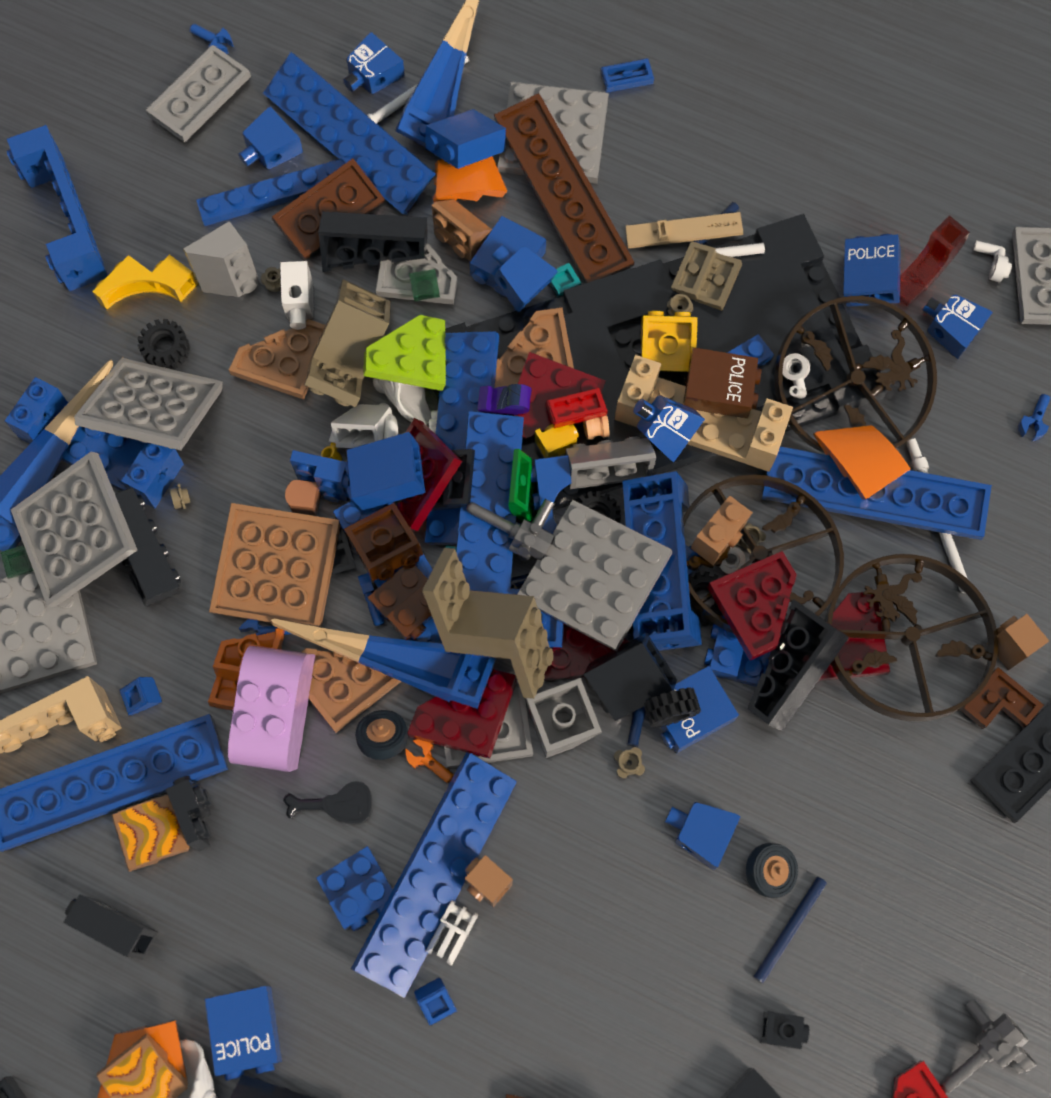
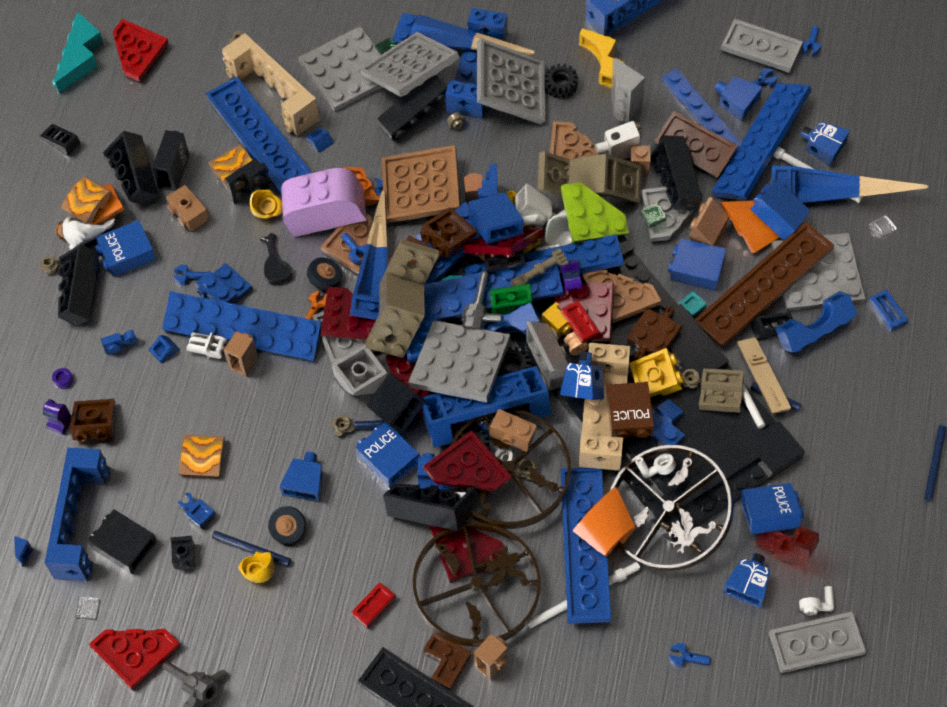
camera: 80 degrees right, 10 degrees down
blue torso [492,245,558,312] -> none
black tyre [644,687,701,728] -> none
none -> blue plate [101,330,138,355]
none -> black wedge [103,131,159,206]
none -> medium nougat brick [166,185,210,231]
none -> blue bar [173,265,208,285]
none -> blue plate [178,493,215,529]
none -> slope [179,434,225,477]
none -> yellow hair [238,552,275,583]
none -> yellow hair [250,190,283,219]
none -> blue bar [341,233,366,264]
none -> red plate [351,582,396,628]
none -> dark tan piece [511,248,568,286]
none -> reddish brown plate [627,306,682,360]
none -> medium nougat brick [630,145,650,174]
none -> blue slope [656,399,684,425]
none -> black slope [750,312,793,340]
none -> blue bar [752,68,778,88]
none -> blue arch [775,291,857,353]
none -> clear tile [869,214,897,240]
none -> dark blue bar [924,425,947,501]

